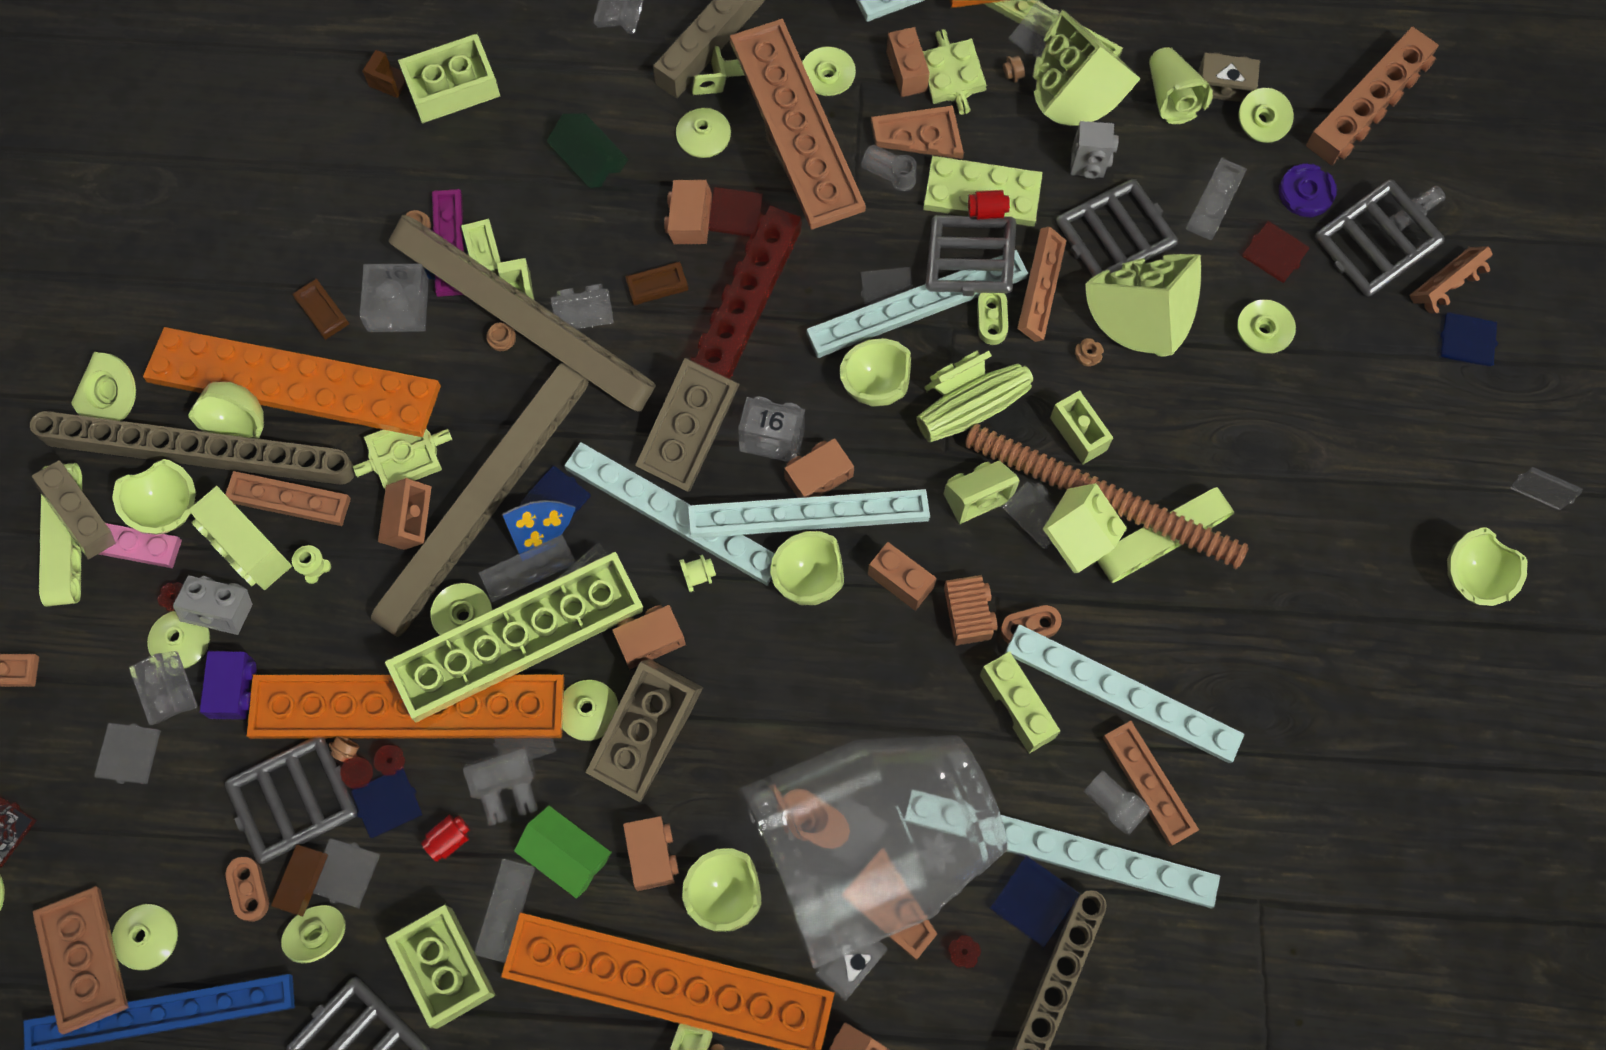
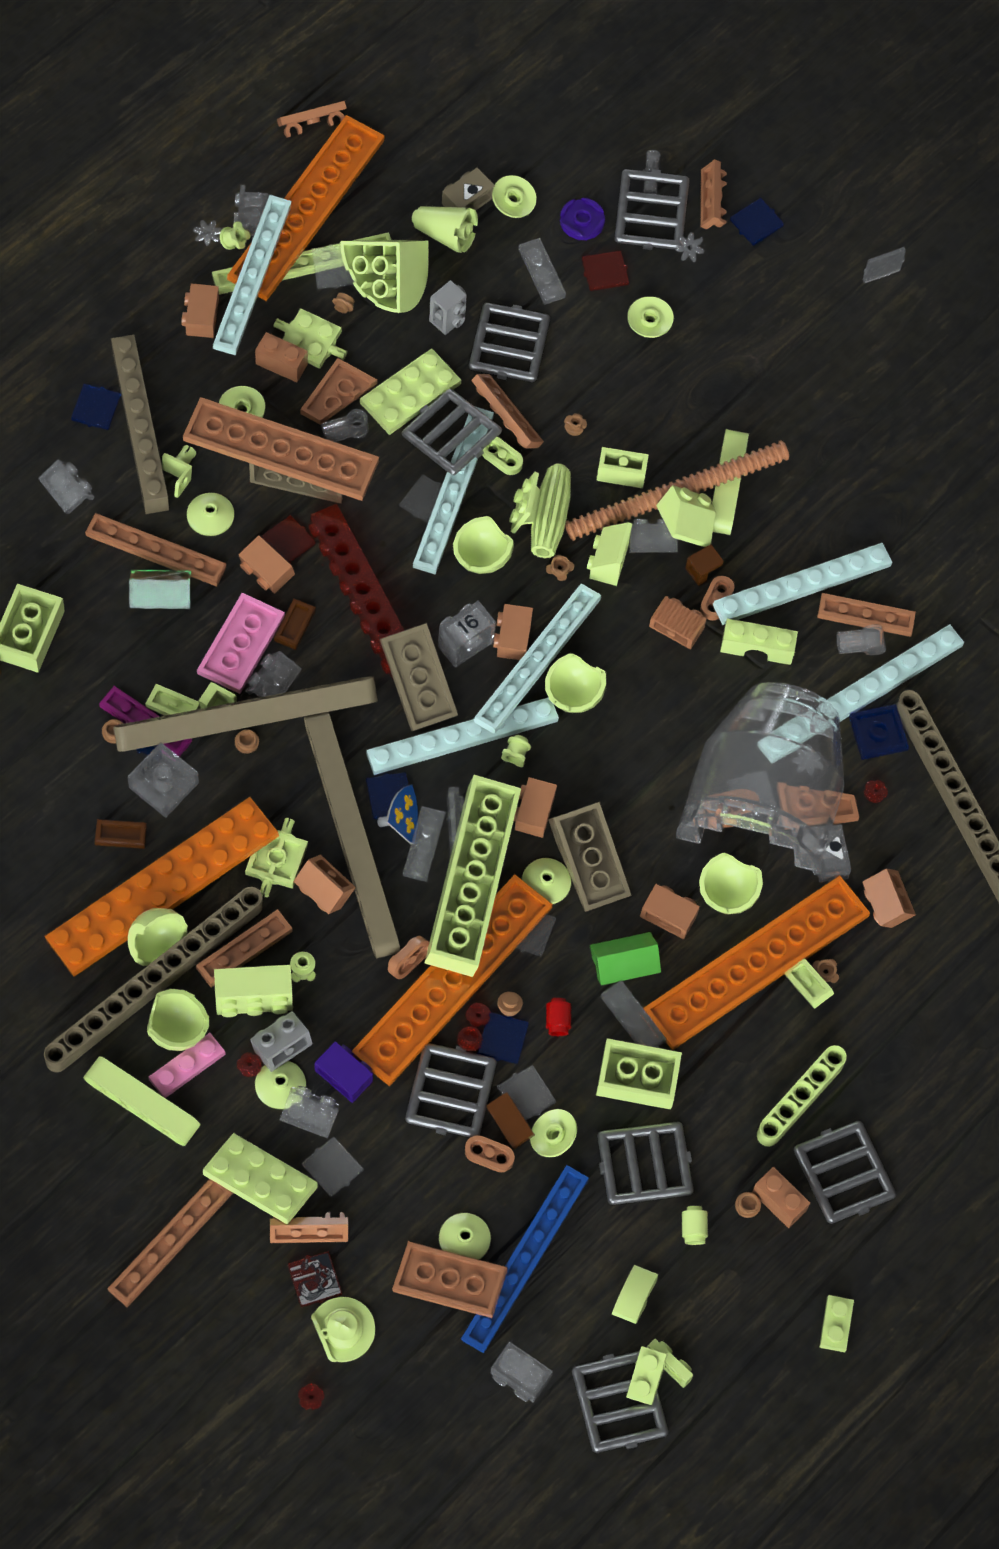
camera: 55 degrees left, 5 degrees down
dark tan brick [32,460,116,560] -> none
yellowish green hat [71,352,136,421] -> none
medium nougat plate [329,736,360,763] -> none
yellowish green dish [430,583,492,635] -> none
clear brick [463,745,538,826] -> none
nougat brick [868,542,936,611] -> none
red brick [968,190,1010,220] -> none
yellowish green brick [1085,254,1201,357] -> none
nougat brick [1306,26,1439,165] -> none
yellowish green cylinder [1447,527,1527,606] -> none
none -> nougat tile [85,513,226,587]
none -> bright pink plate [197,593,285,694]
none -> yellowish green plate [203,1133,318,1225]
none -> nougat plate [270,1212,348,1243]
none -> nougat plate [388,936,429,979]
none -> medium nougat plate [497,992,523,1016]
none -> medium nougat plate [546,555,574,581]
none -> clear plant [675,232,704,262]
none -> reddish brown panel [685,544,724,586]

